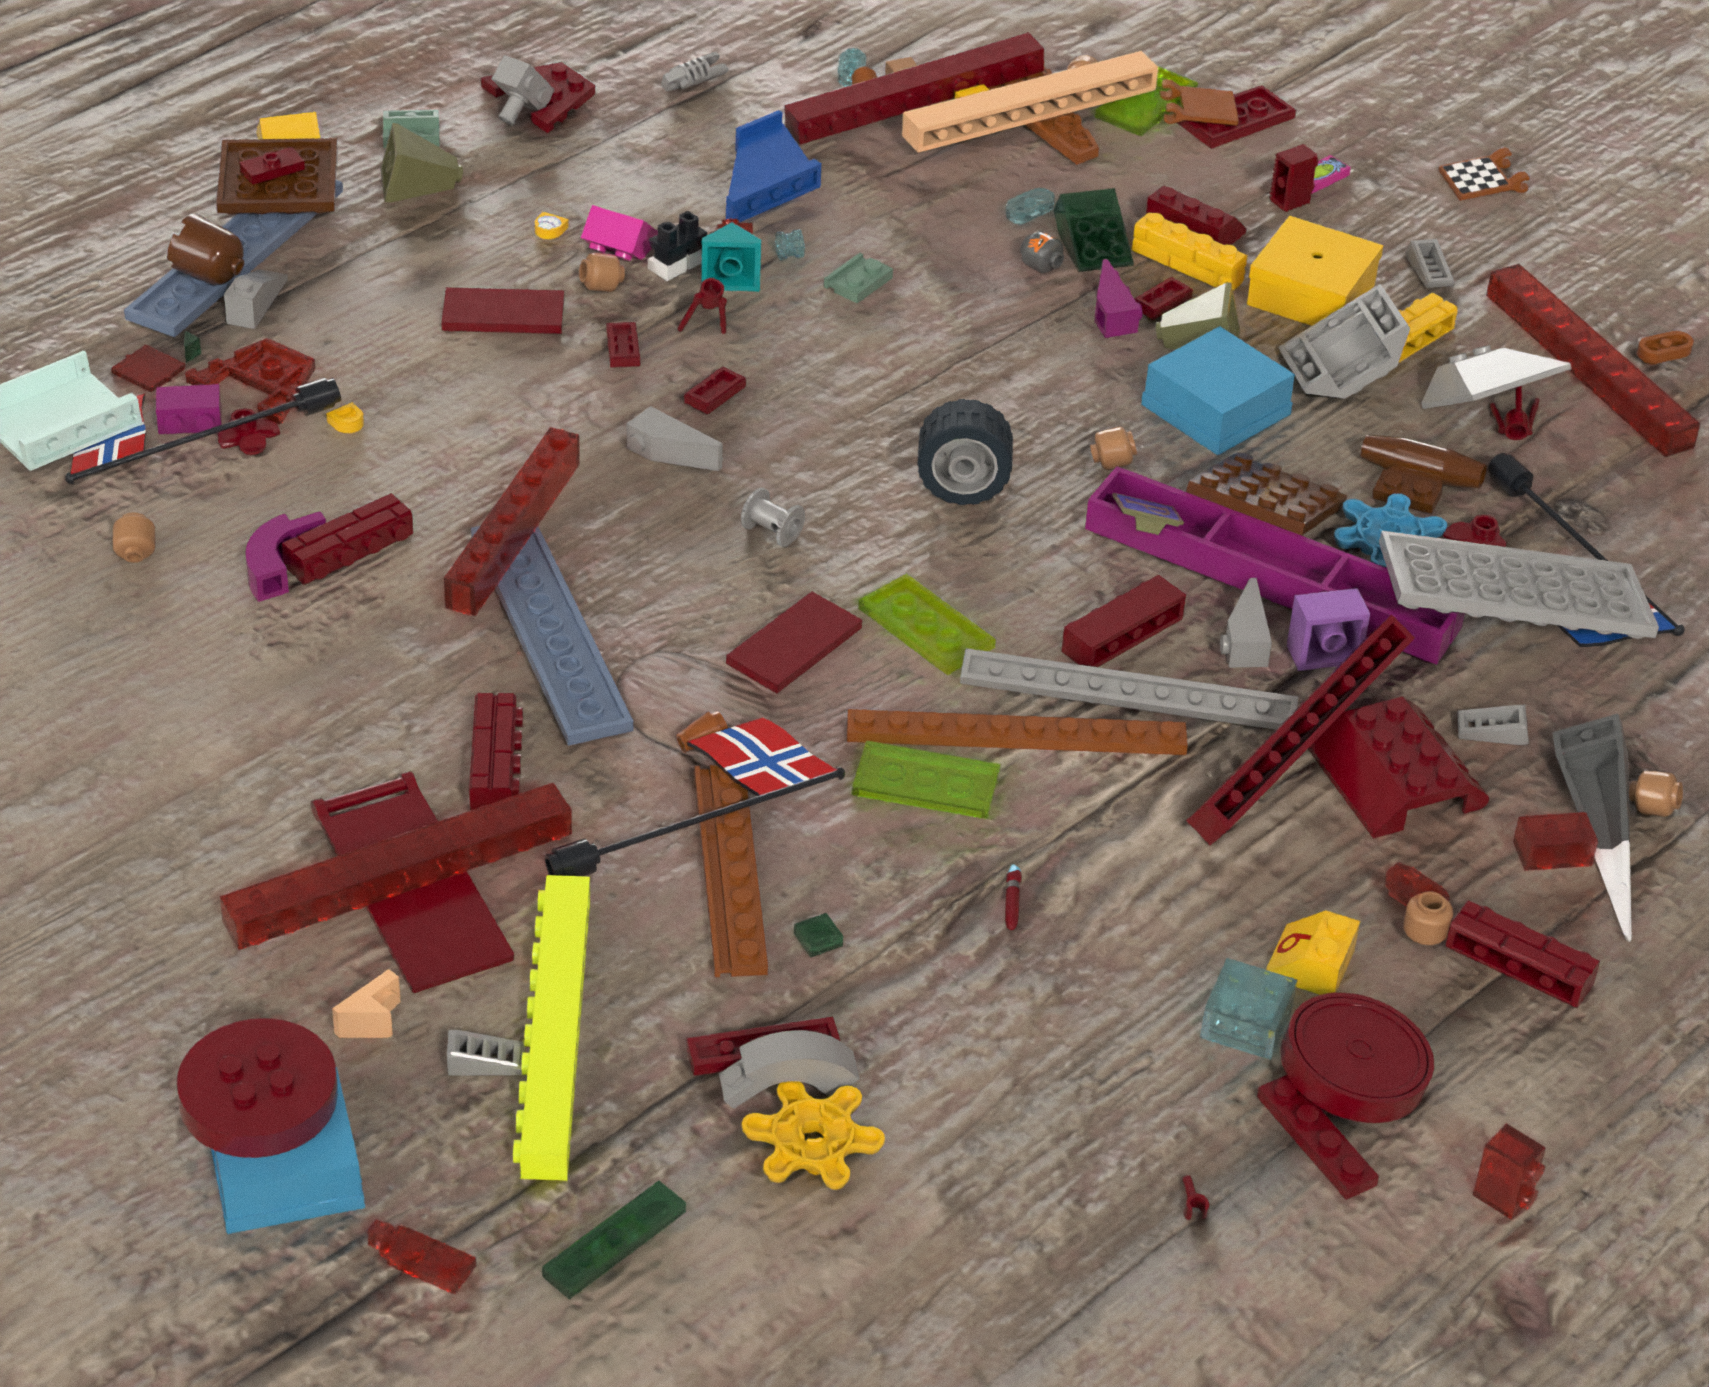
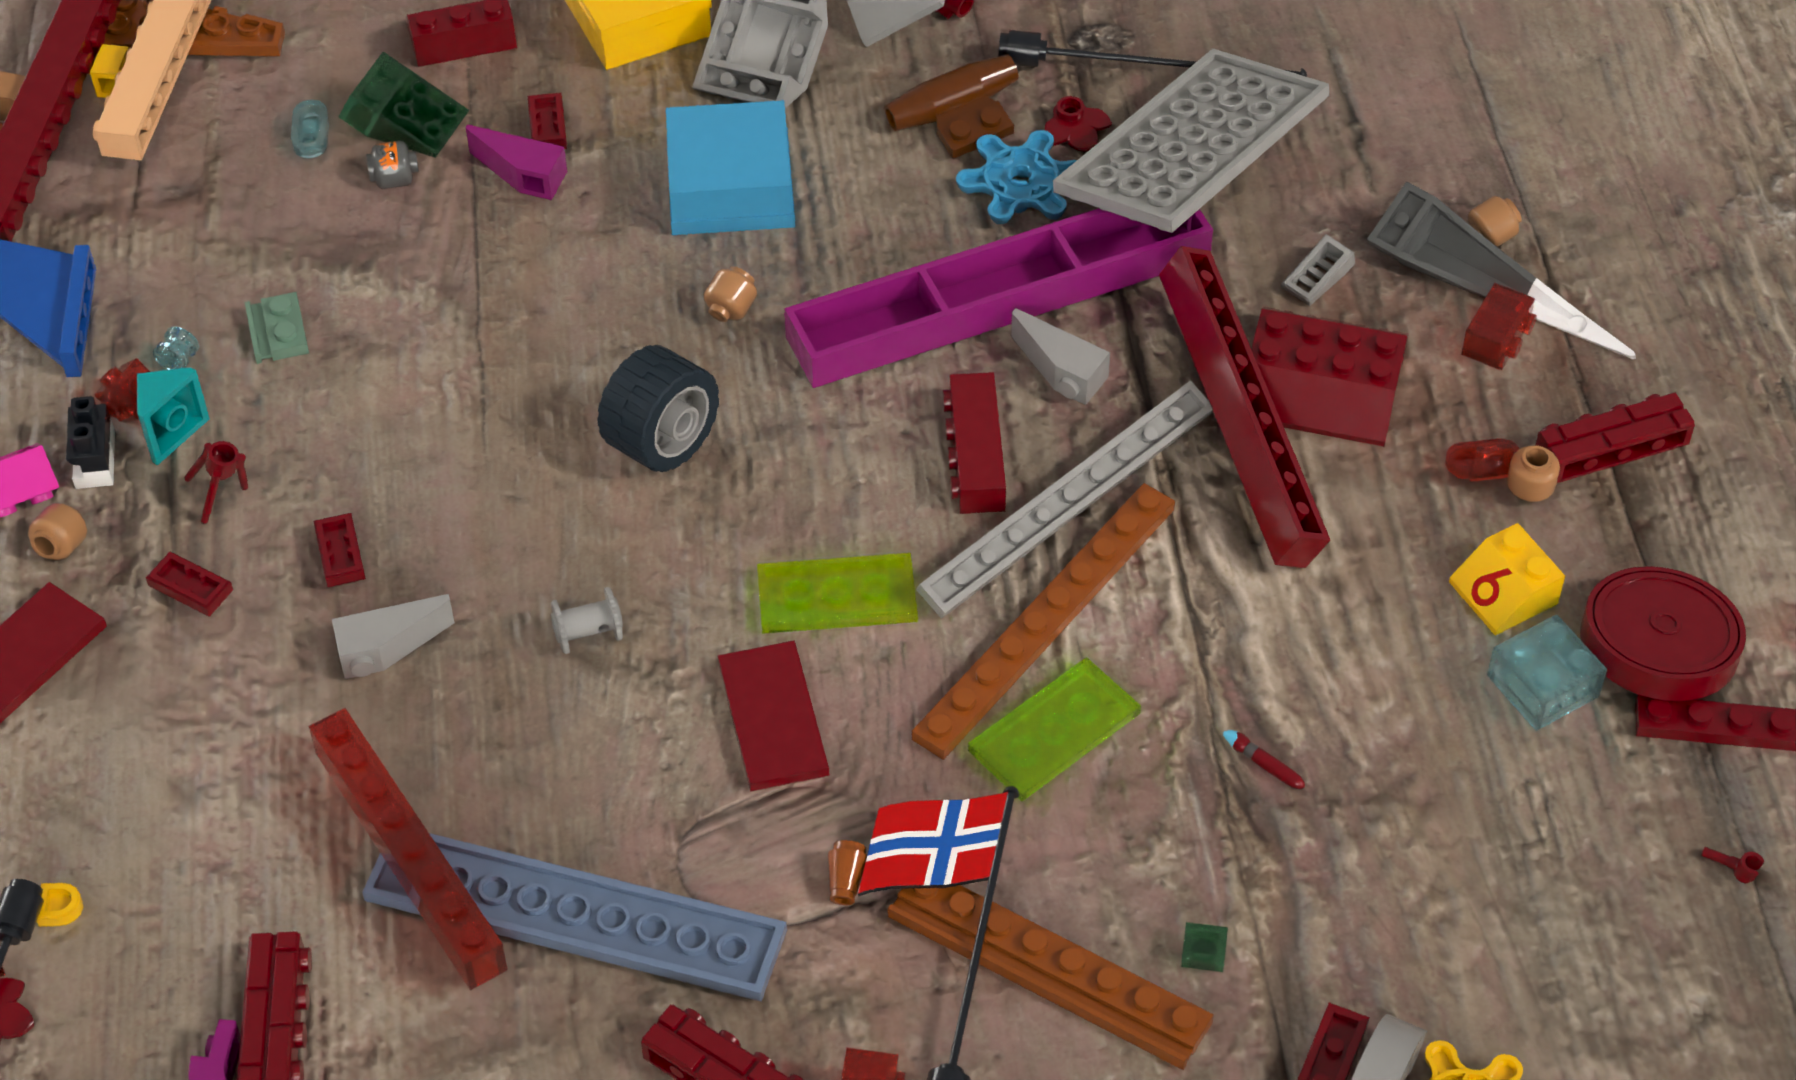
camera: 50 degrees left, 10 degrees up
olive piece [1112,492,1184,535] -> none
yellow brick [1132,213,1248,291] -> none
olive slope [1156,282,1240,350] -> none
reddish brown plate [1186,452,1347,536] -> none
medium lavender brick [1287,588,1370,671] -> none

